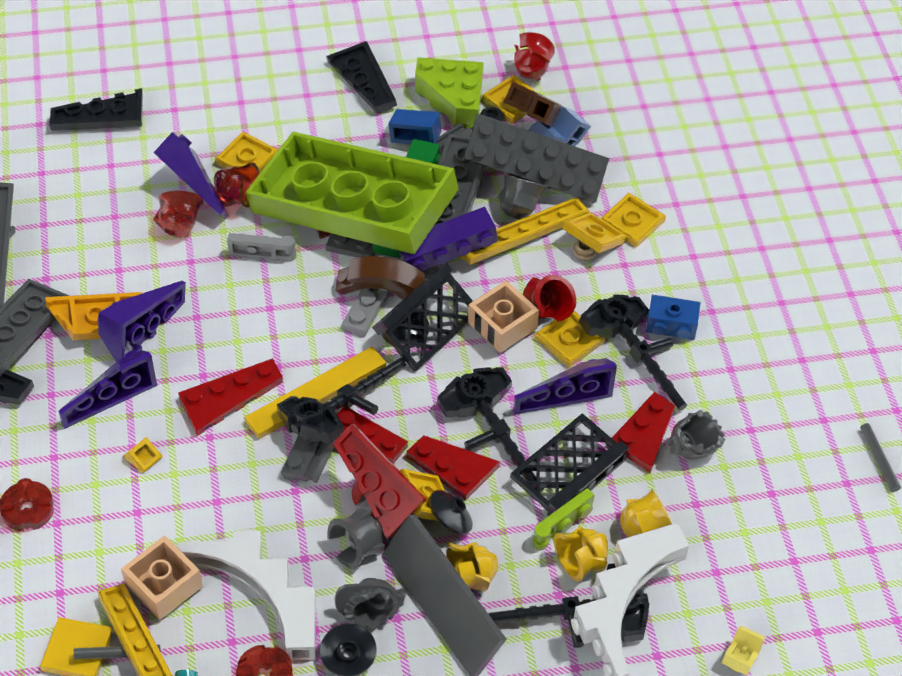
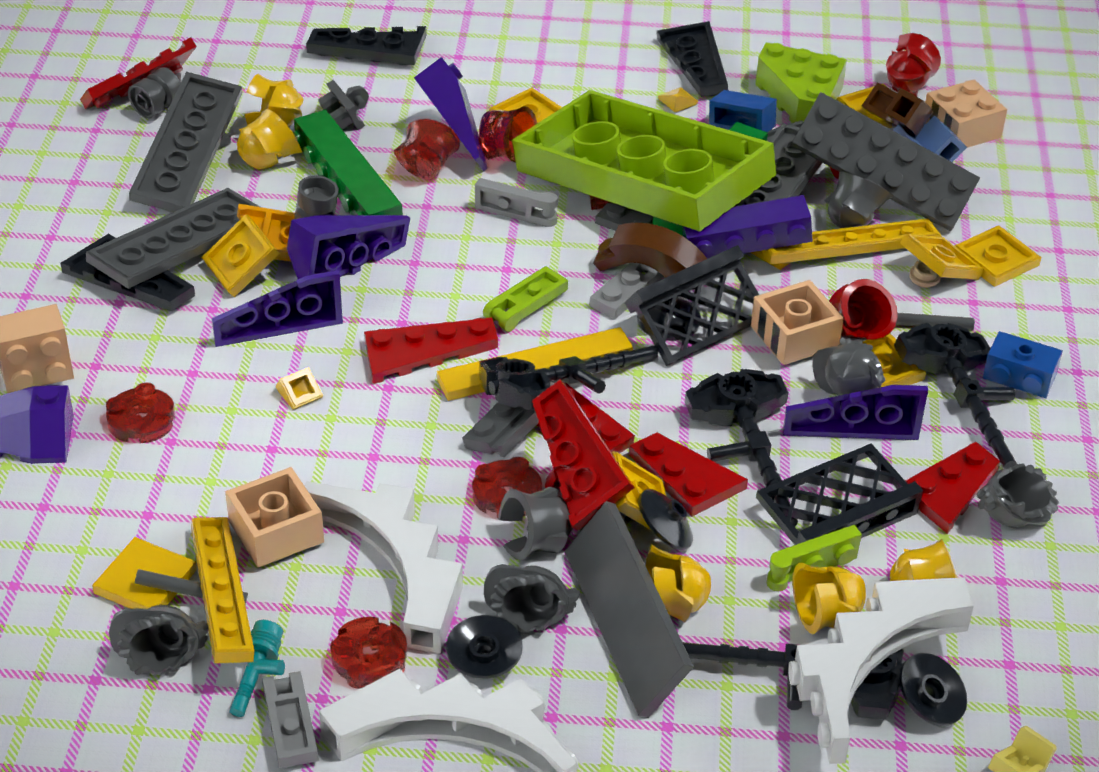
camera: 15 degrees right, 10 degrees down
none -> yellow tile [201,214,280,297]
none -> yellow helmet [237,109,302,170]
none -> yellow helmet [245,73,304,127]
none -> green brick [292,110,403,215]
none -> dark grey wheel [294,176,339,219]
none -> dark grey hips [318,80,369,130]
none -> clear red plate [472,457,542,518]
none -> lime plate [483,266,568,332]
none -> yellow slope [658,87,698,113]
none -> dark grey hair [812,337,885,396]
none -> dark grey bar [896,312,975,330]
none -> black dish [899,653,967,726]
none -> light nougat brick [925,79,1007,148]

